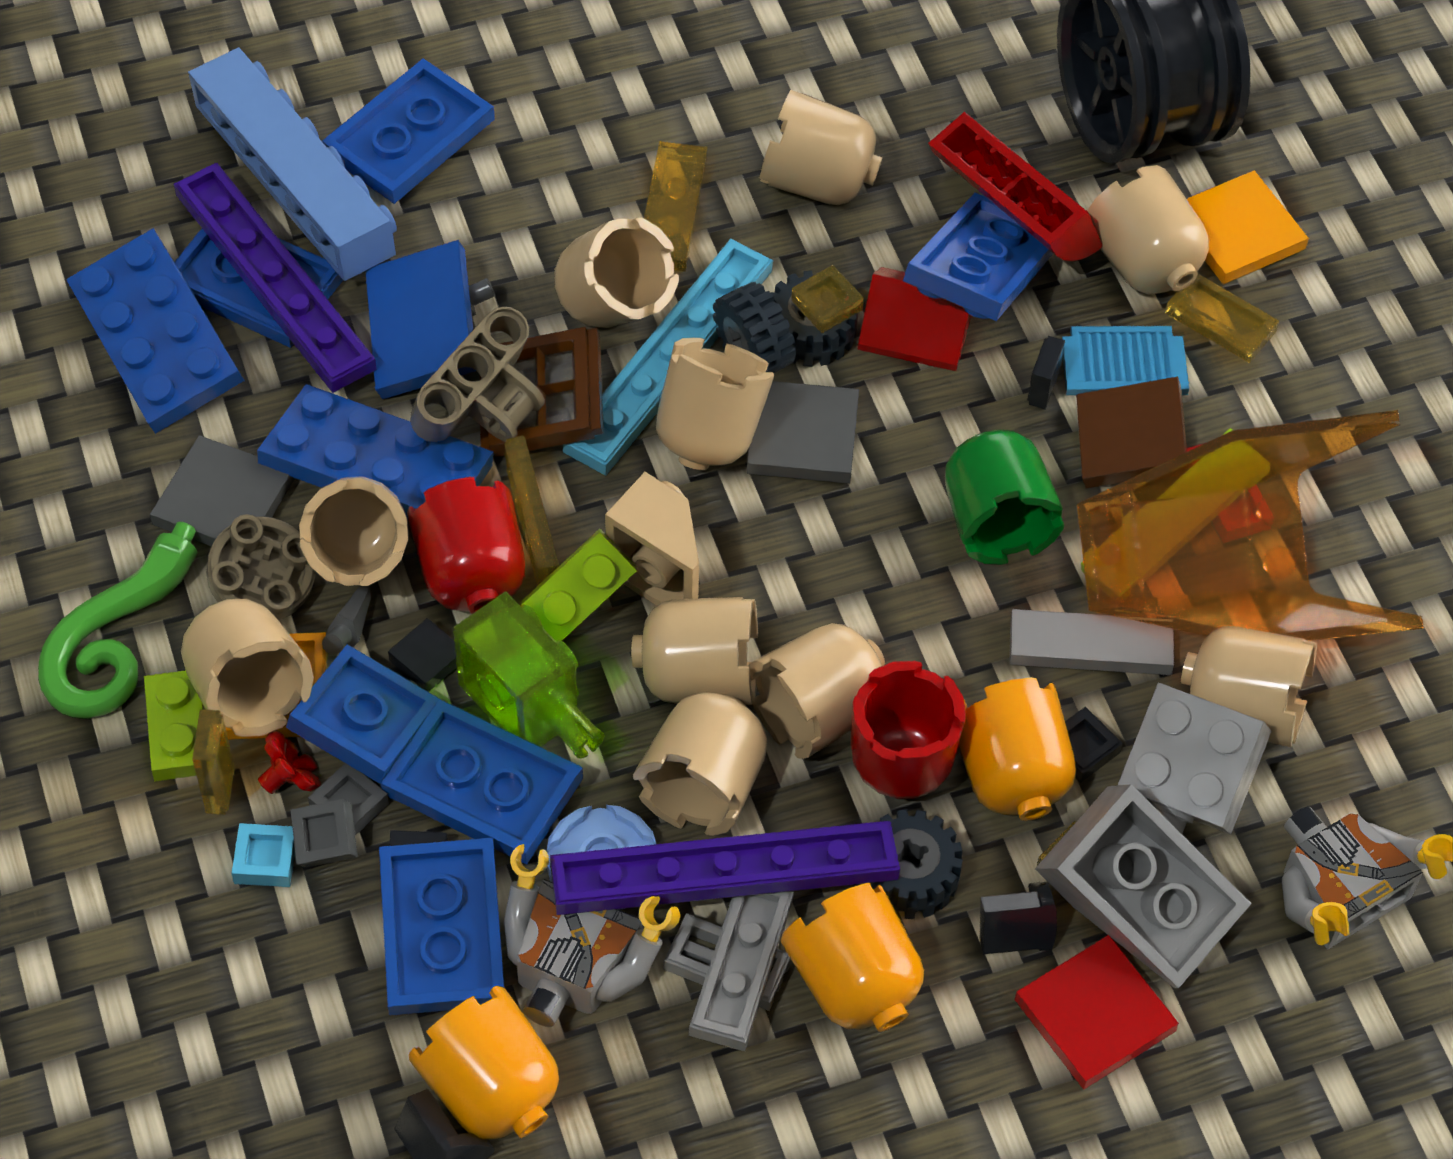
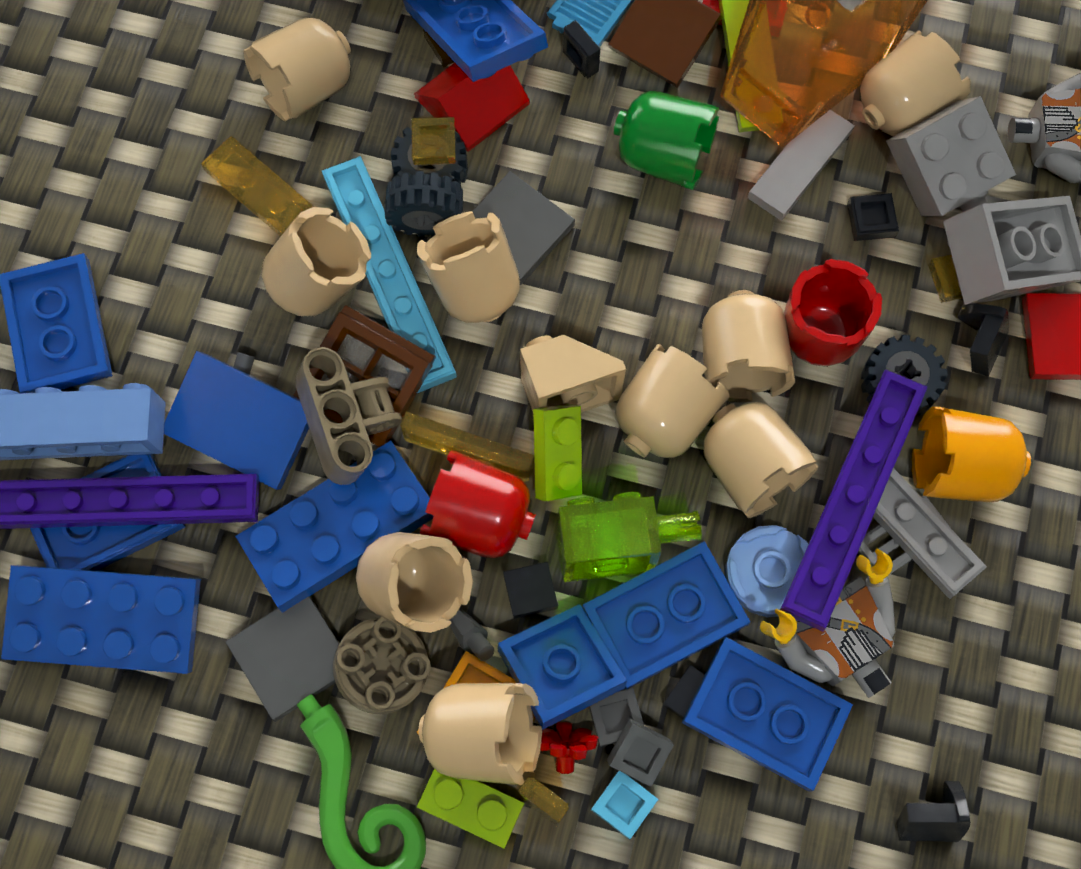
camera: 55 degrees left, 15 degrees up
light orange cylinder [409,986,559,1139] -> none
light orange cylinder [959,677,1076,821] -> none

